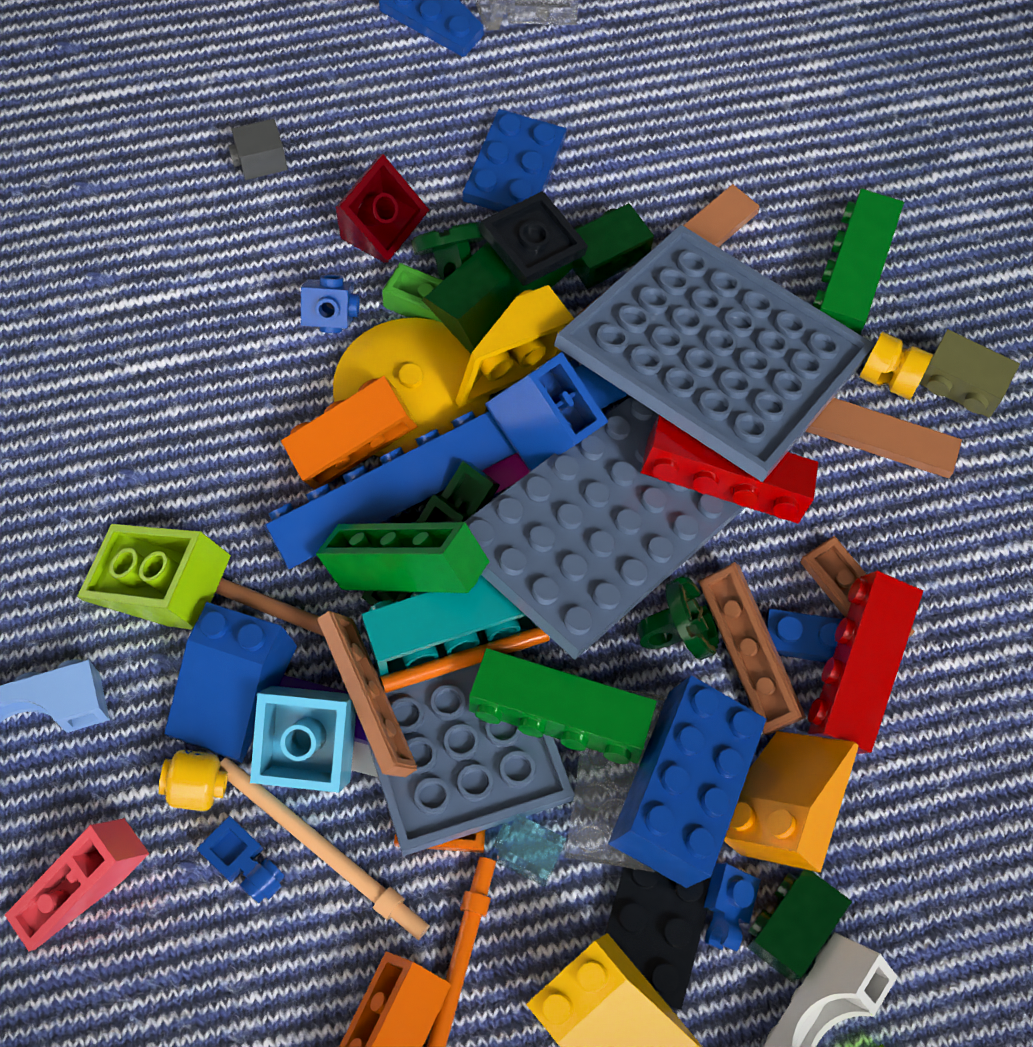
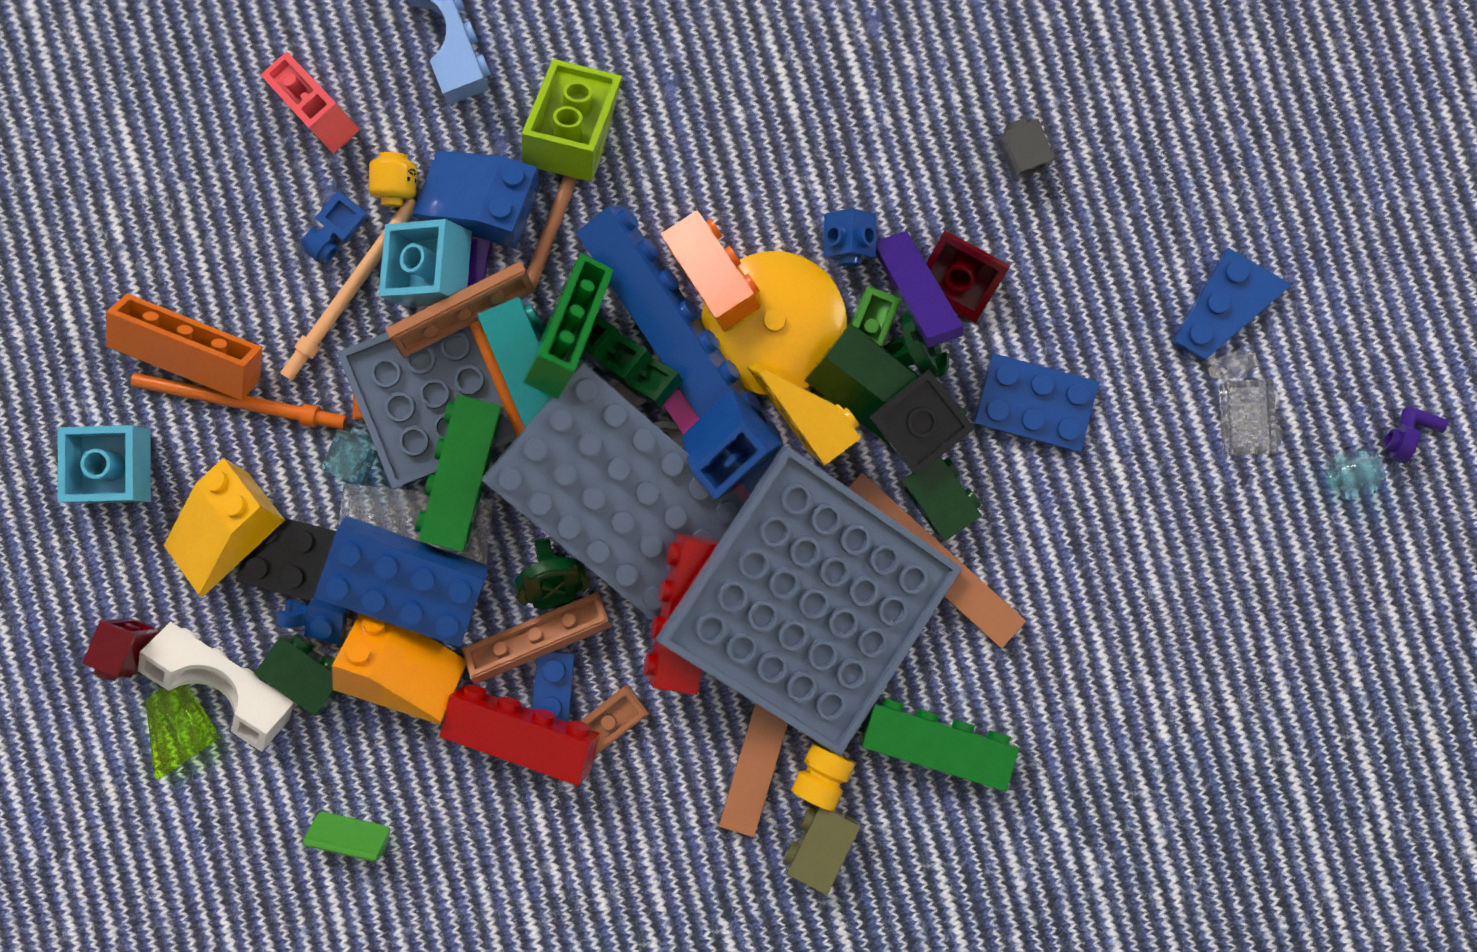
camera: 90 degrees right, 20 degrees up
none -> bright green slope [303,812,390,862]
none -> dark purple tile [876,231,964,347]

